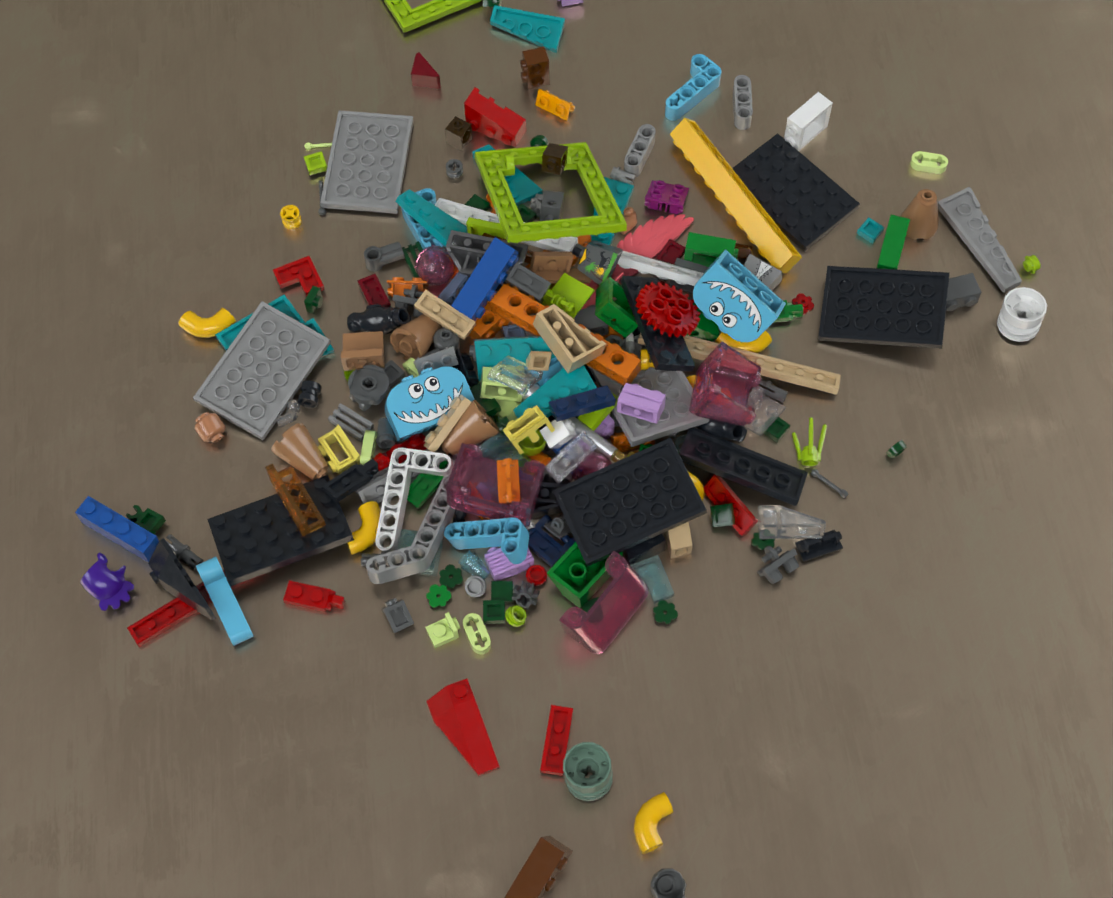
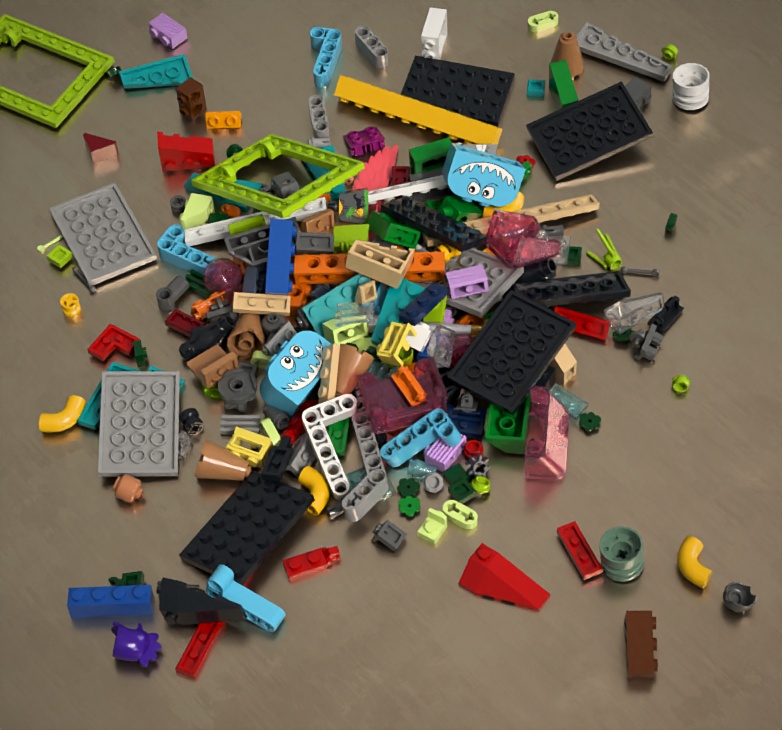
camera: 30 degrees left, 10 degrees down
clear orange fence [265,464,326,536] -> none
teal wing [395,189,468,247] -> none
dark brown brick [445,116,472,151] -> none
dark brown brick [542,143,568,175] -> none
red gear [635,282,700,338] -> none
dark green tile [710,503,735,527] -> none
none -> yellowish green slope [179,193,214,229]
none -> lime plate [672,375,691,392]

